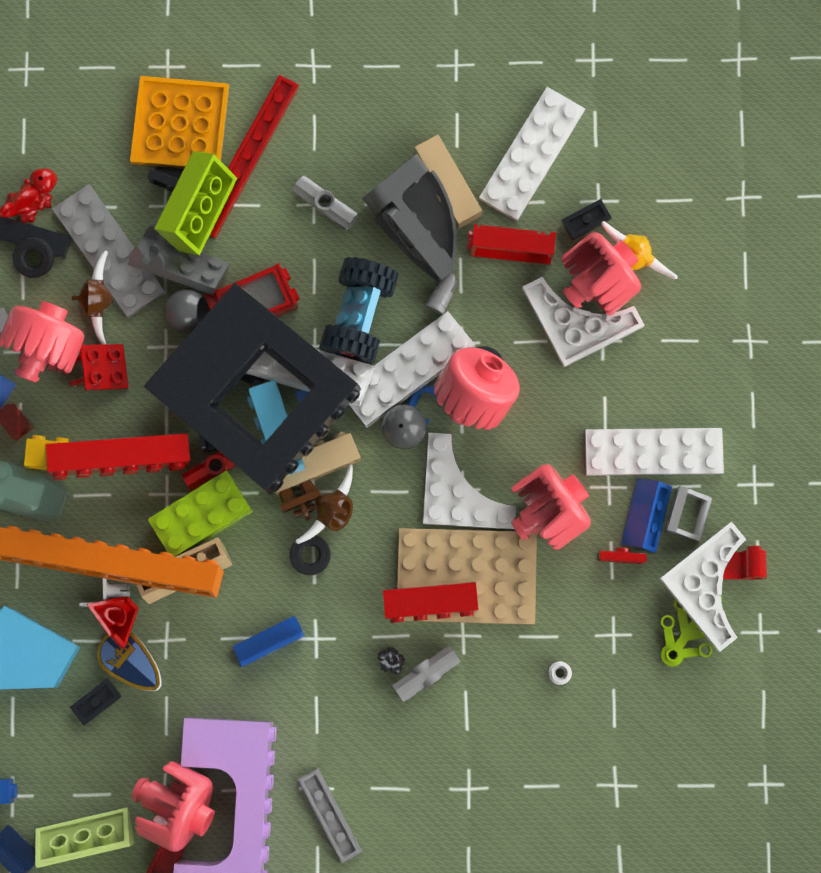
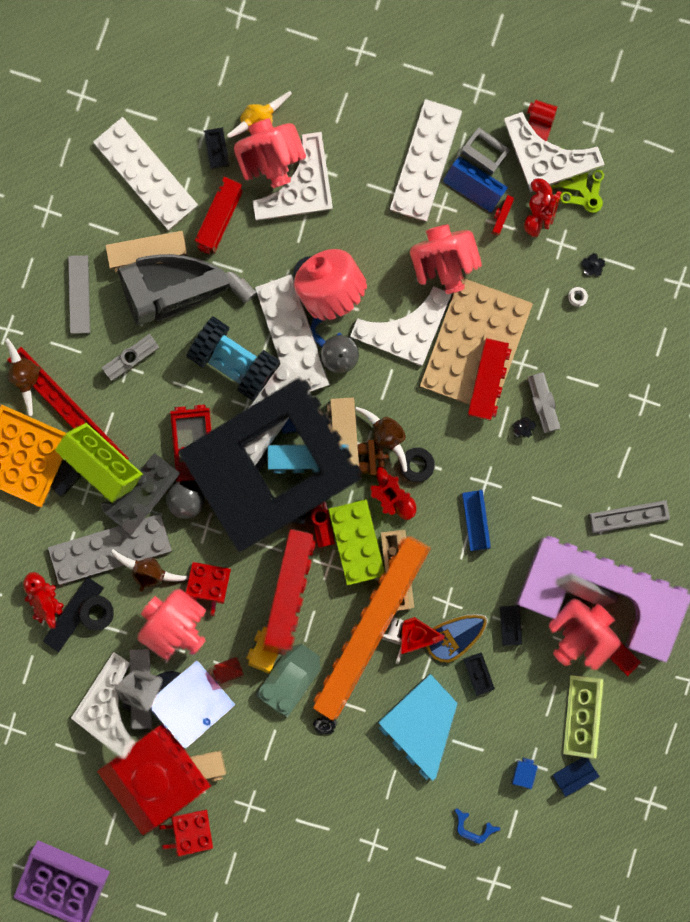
camera: 70 degrees left, 5 degrees up
none -> reddish brown helmet [5,339,41,417]
none -> light grey tile [68,255,91,334]
none -> red animal [371,467,417,520]
none -> black plate [500,605,522,646]
none -> red animal [524,178,562,238]
none -> tile [556,573,617,607]
none -> black plant [582,253,606,277]

